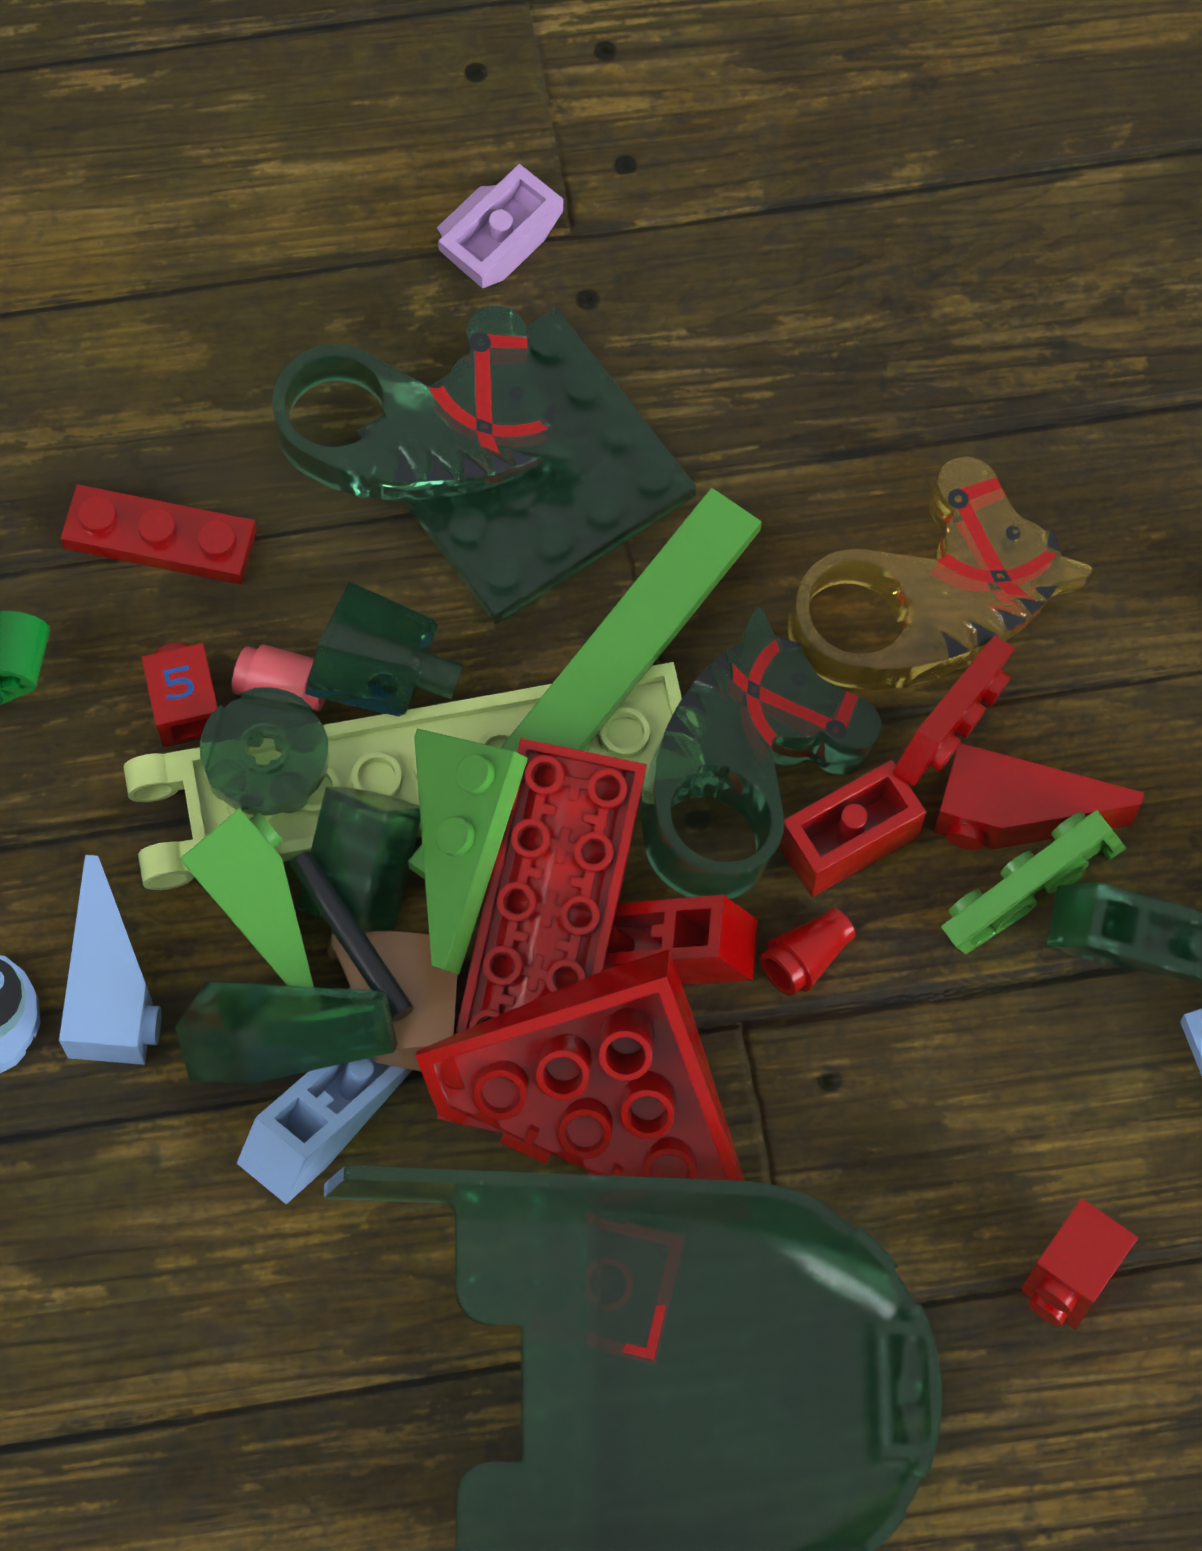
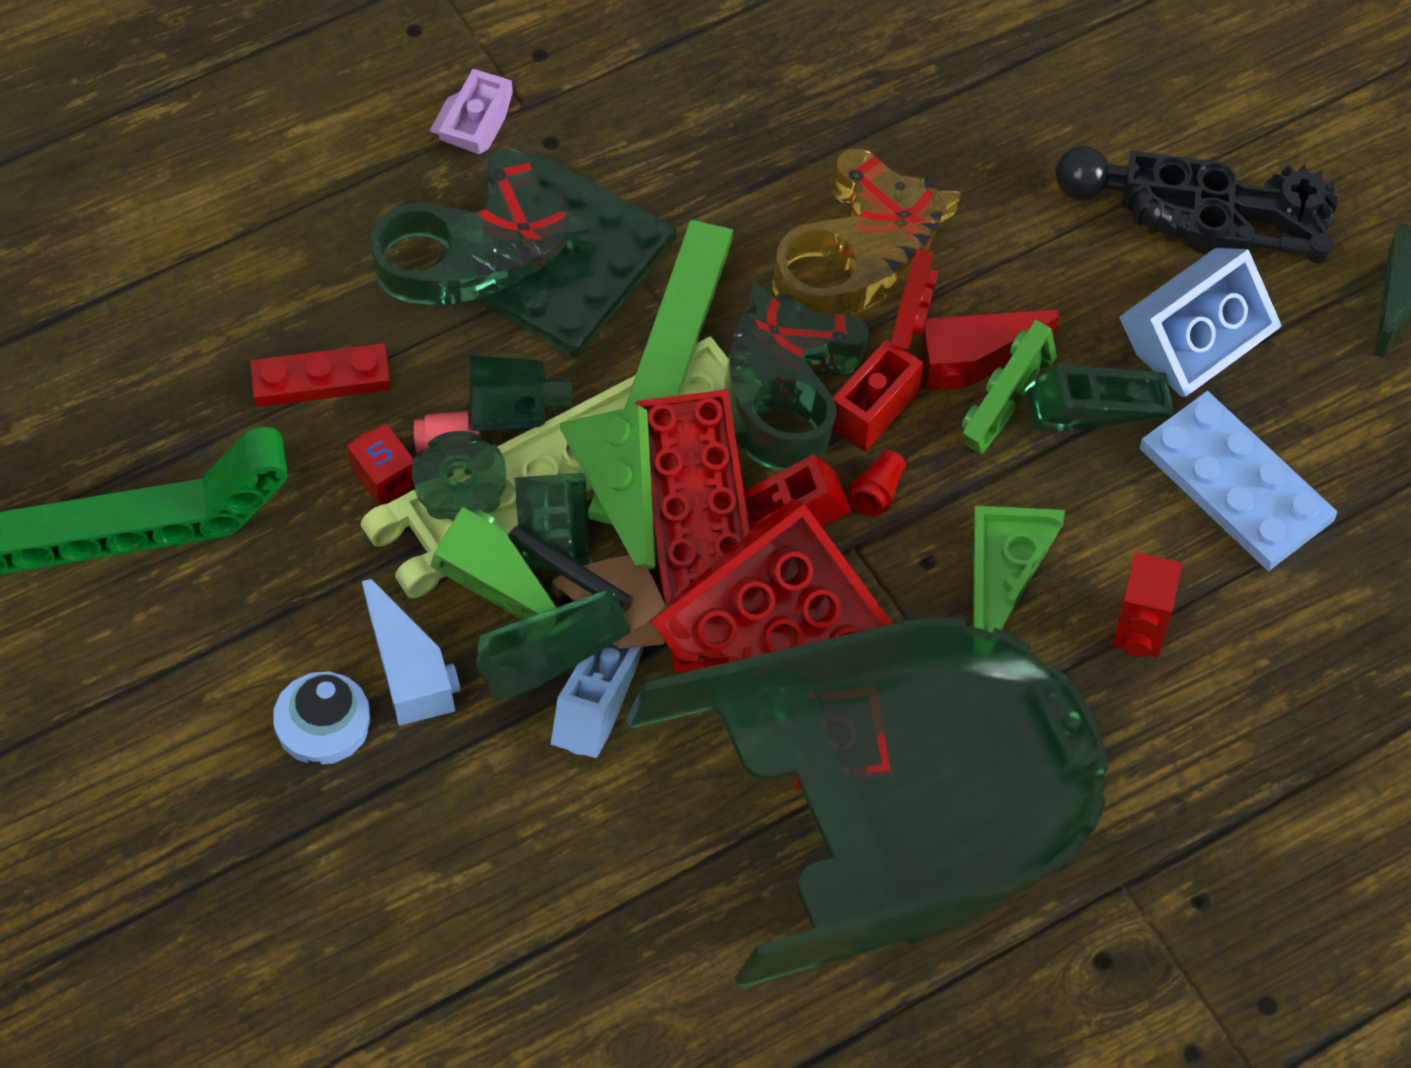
camera: 20 degrees left, 10 degrees down
none -> bright green wing [972,506,1065,659]

